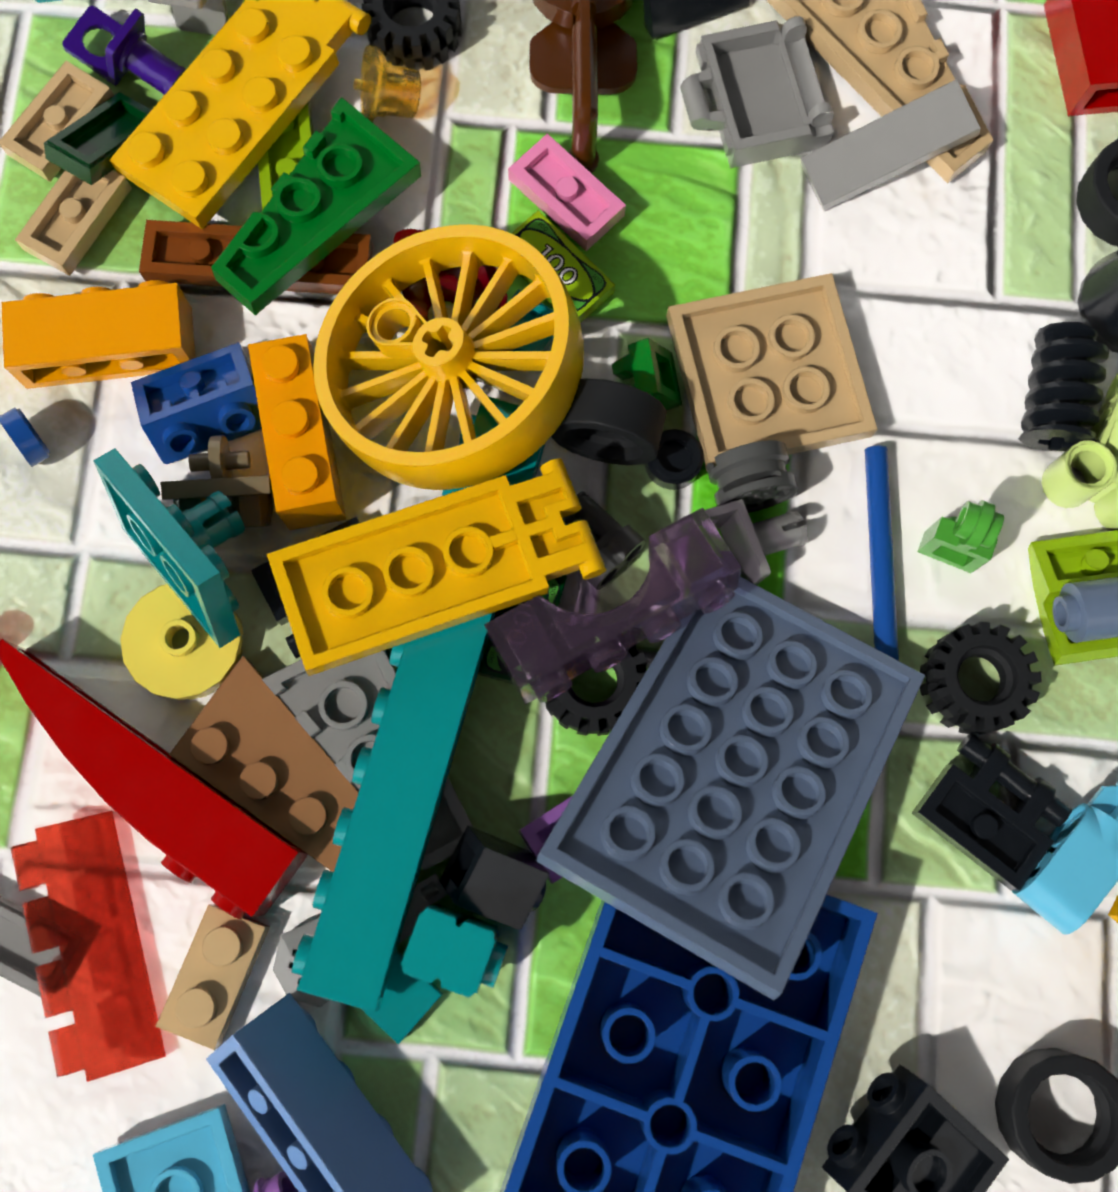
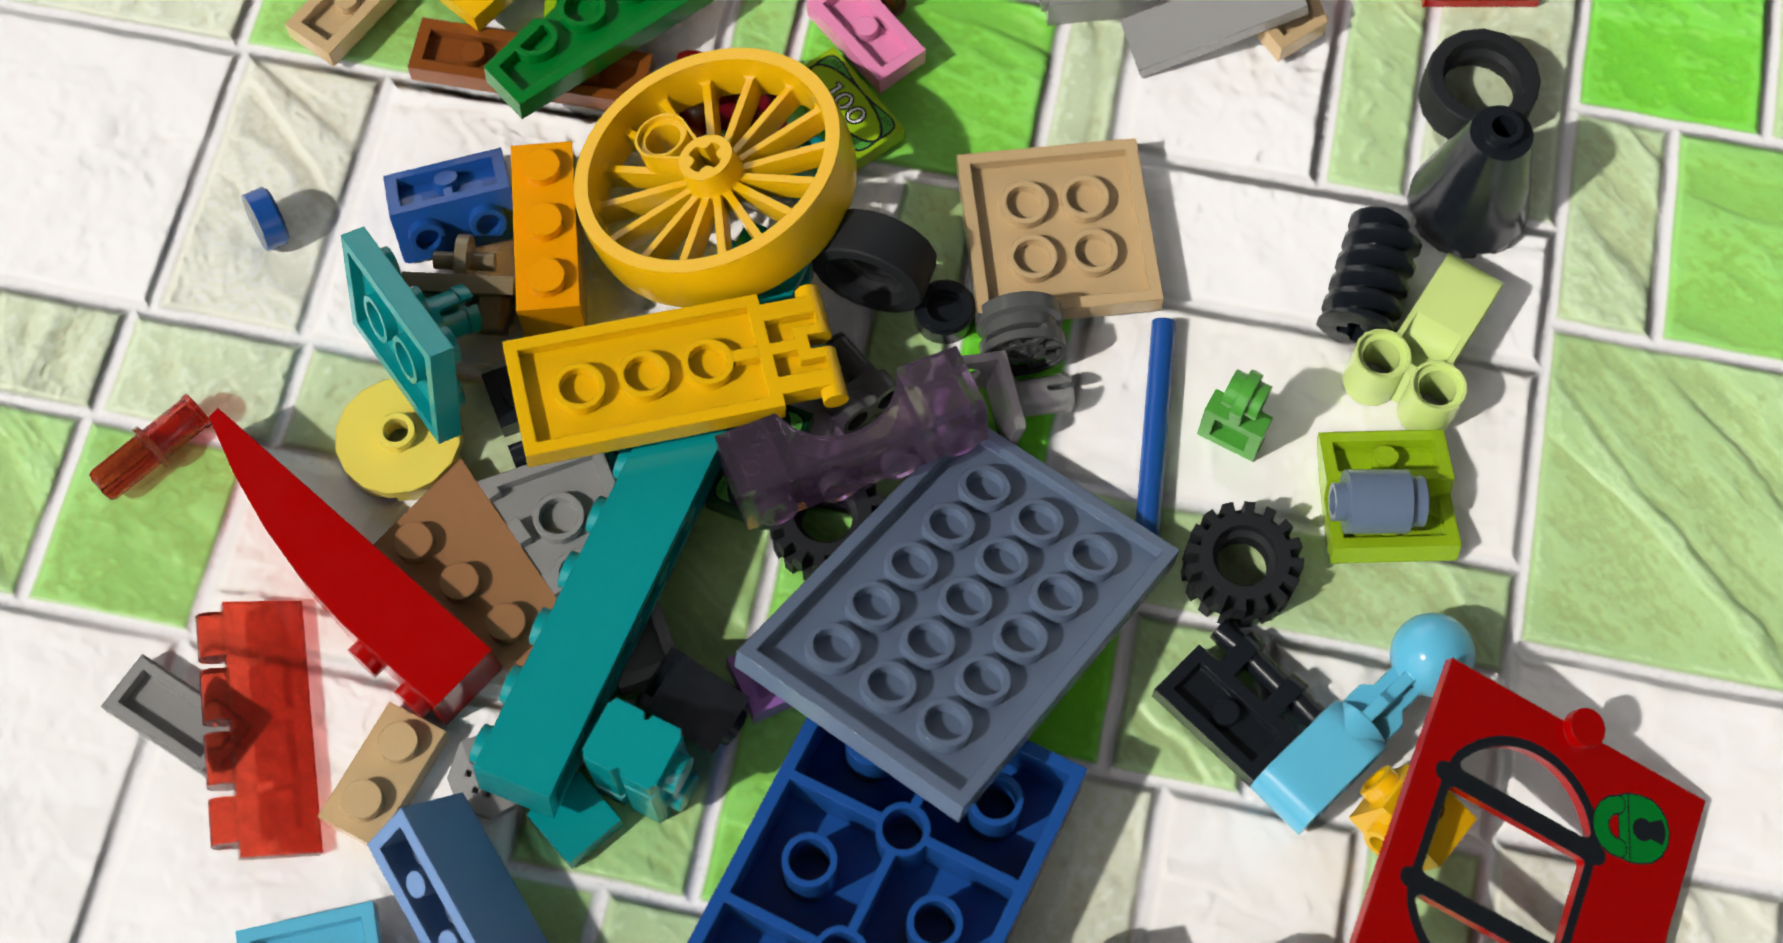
camera: 10 degrees right, 10 degrees down
light orange brick [1,280,196,389] -> none
green tile [611,338,682,411] -> none

